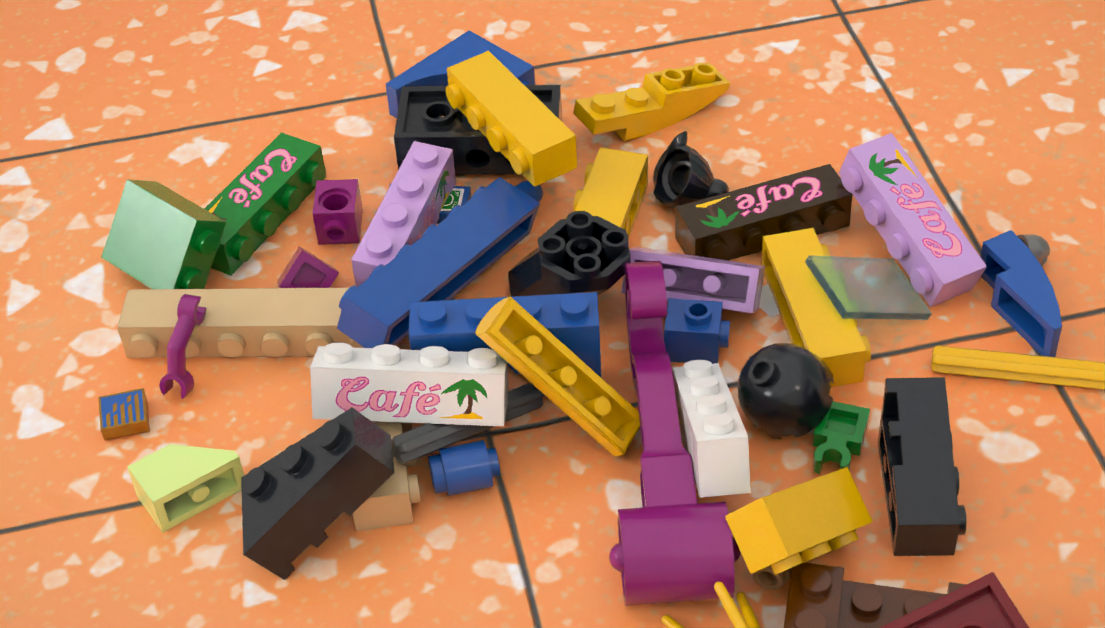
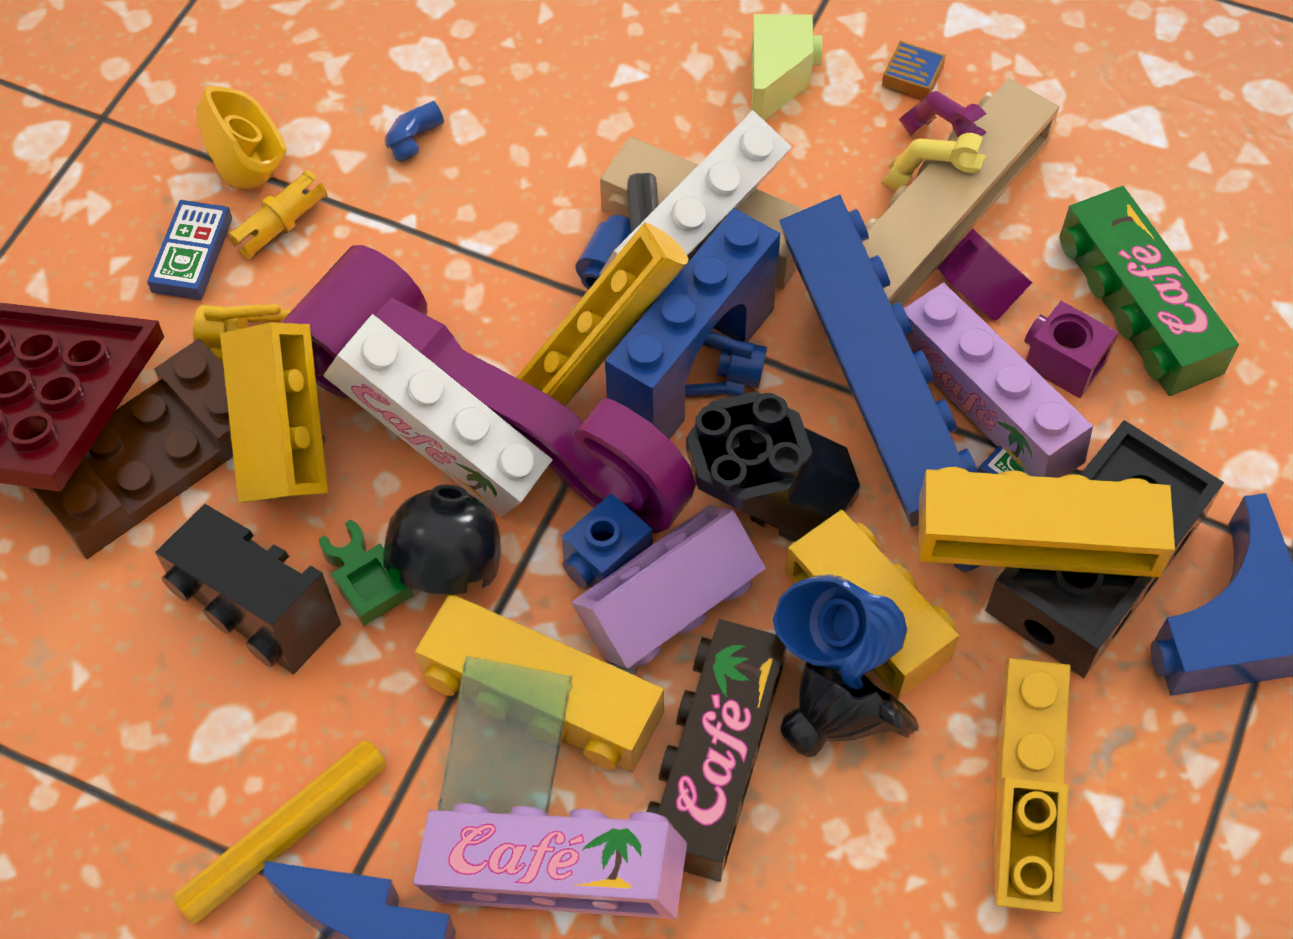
camera: 125 degrees right, 15 degrees up
brick [101,179,227,289] -> none
black wedge [241,407,395,580] -> none
none -> blue hair [773,574,907,690]
none -> light yellow arm [880,133,985,192]

